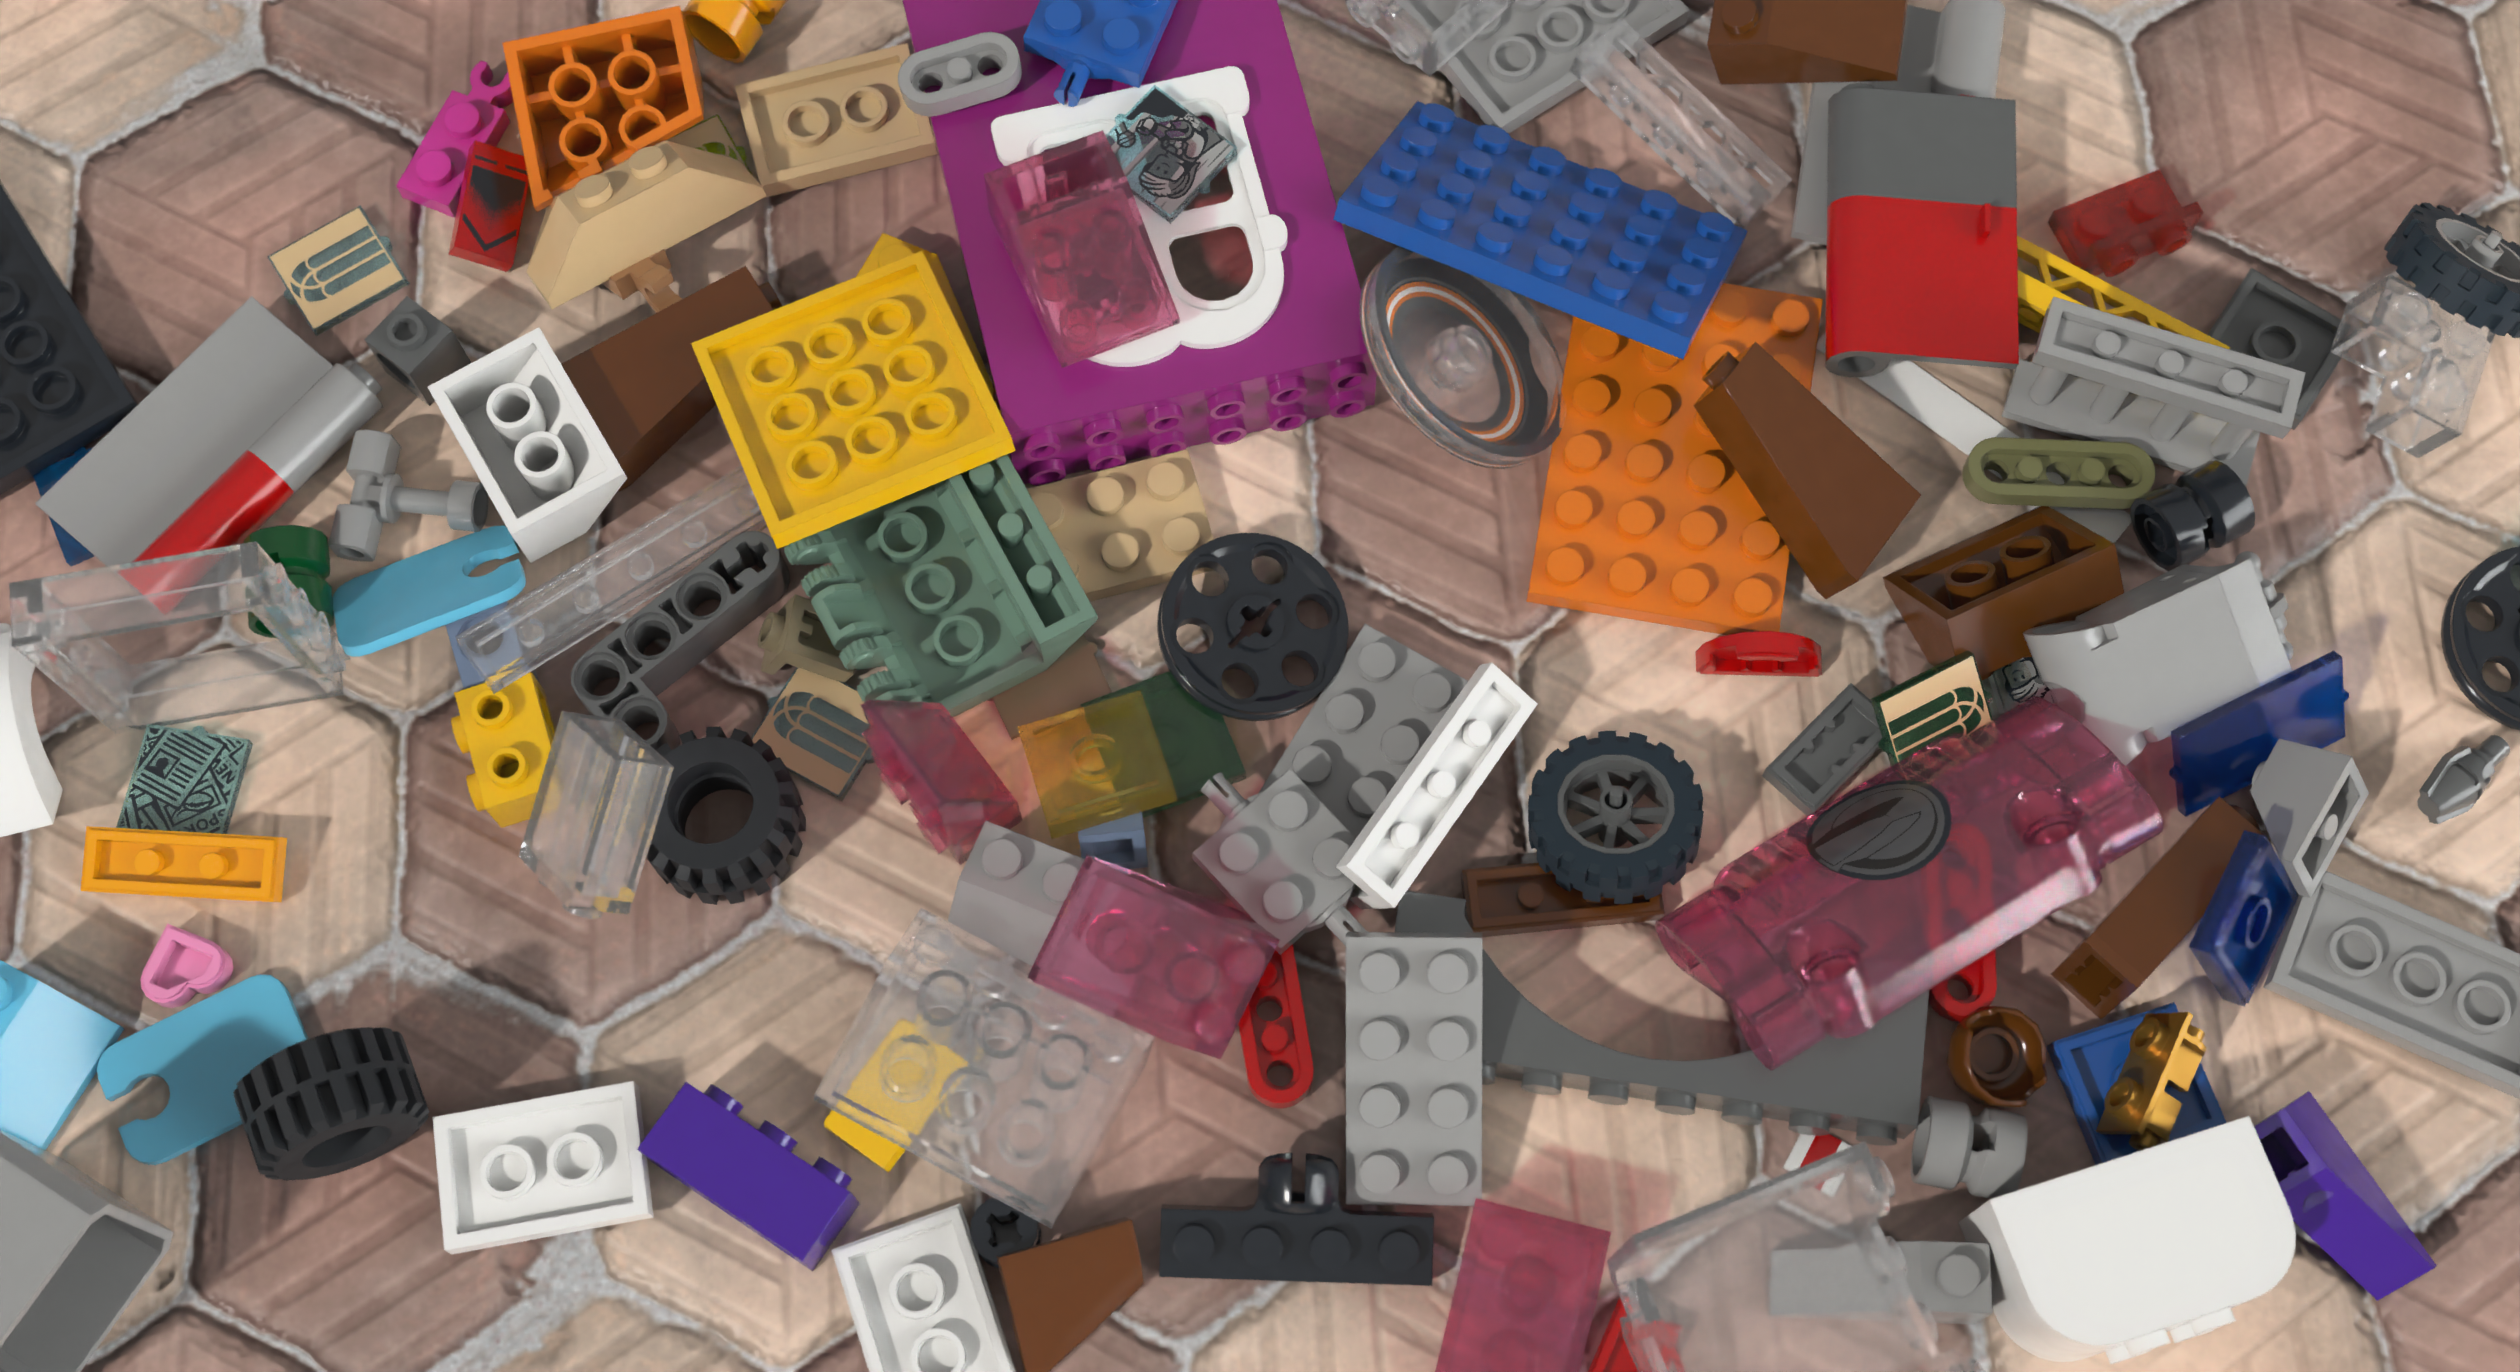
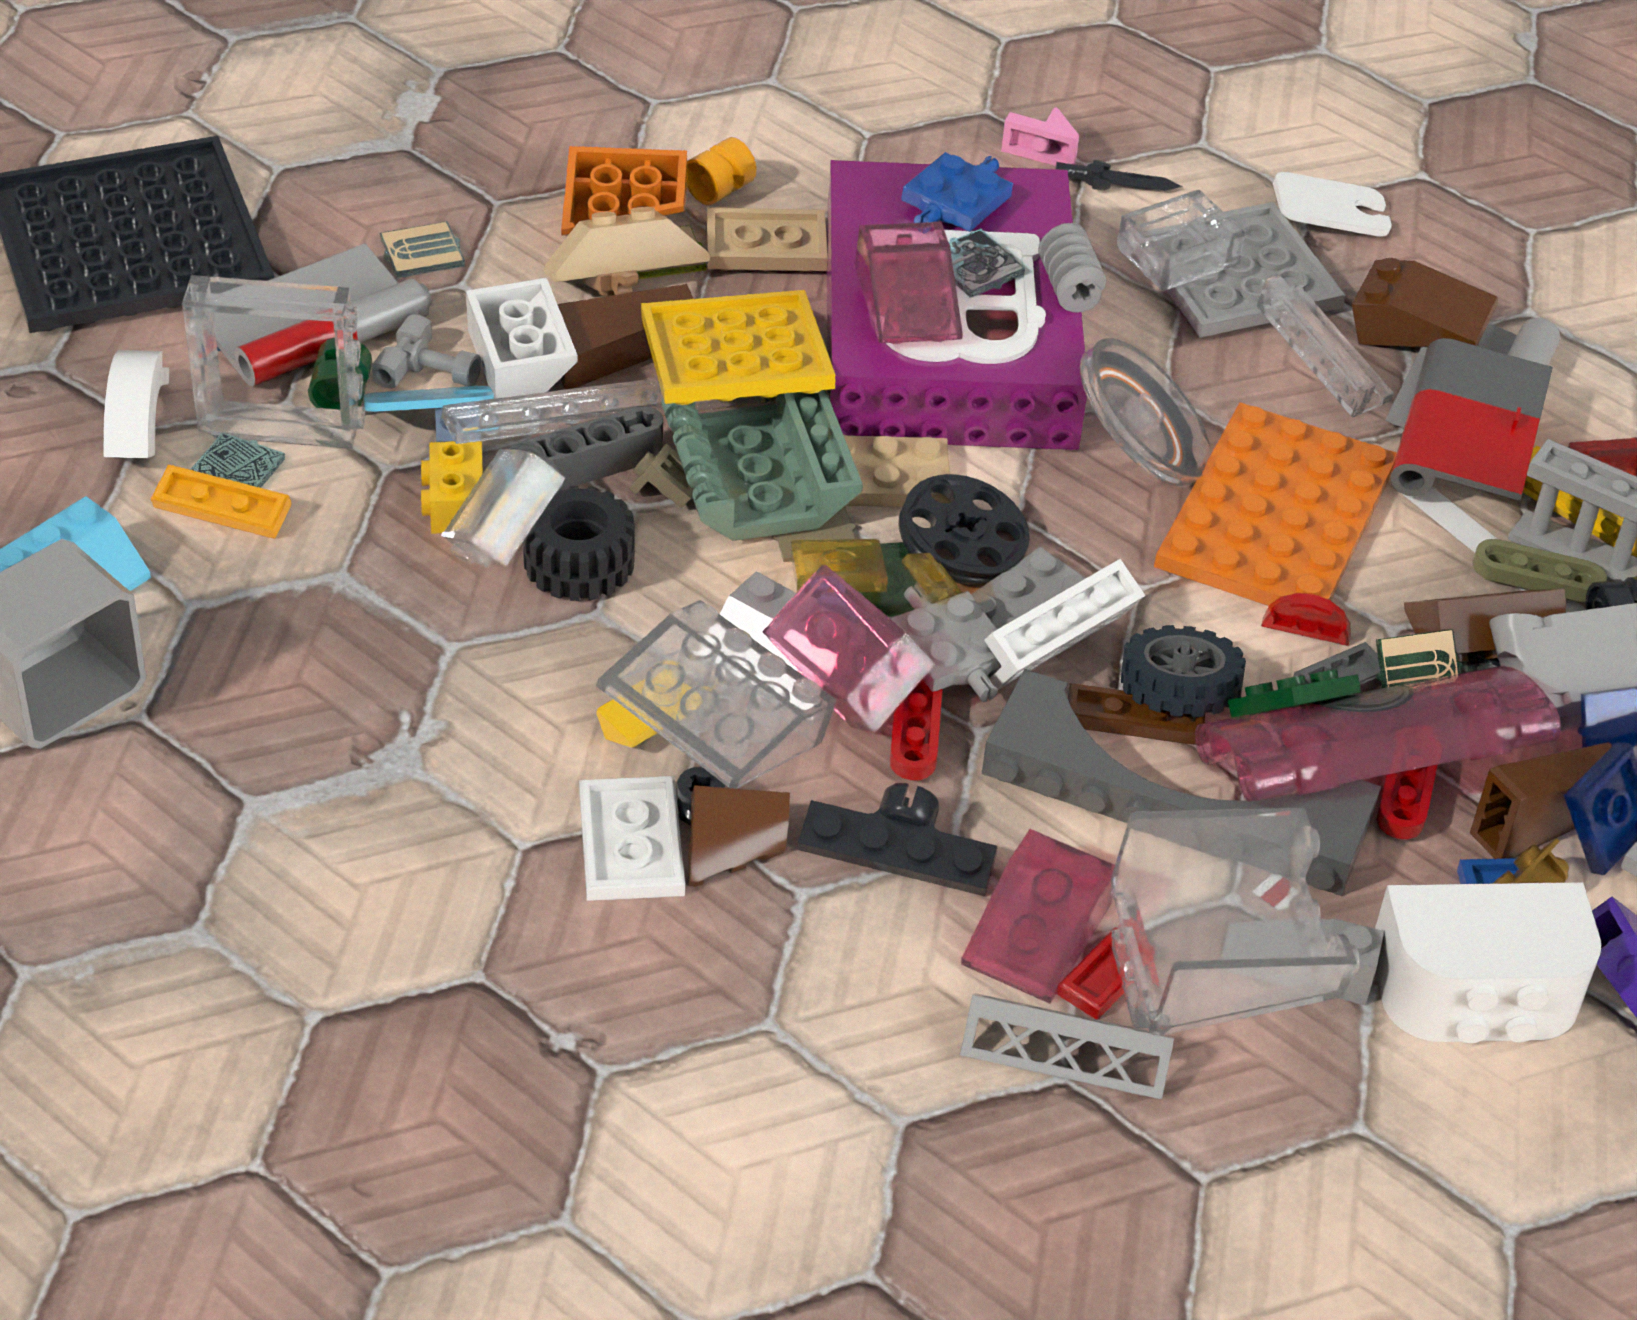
camera: 10 degrees right, 25 degrees down
medium azure piece [97,974,309,1165] -> none
bright pink tile [141,924,233,1008] -> none
black tyre [234,1027,429,1180] -> none
dark grey brick [364,296,471,406] -> none
dark pink plate [396,60,514,218] -> none
white plate [433,1081,654,1254] -> none
red tile [448,140,529,272] -> none
dark purple brick [637,1082,860,1272] -> none
piece [751,667,884,801] -> none
clear pink slope [861,699,1023,865] -> none
light grey plate [898,32,1022,117] -> none
blue plate [1333,101,1748,359] -> none
light grey plate [1346,932,1482,1206] -> none
reddish brown slope [1694,342,1921,599] -> none
light grey wheel [1910,1096,2028,1199] -> none
reddish brown hair [1947,1006,2048,1109] -> none
none -> clear yellow slope [902,553,963,604]
none -> light grey piece [1038,223,1106,312]
none -> dark green plate [1228,669,1361,718]

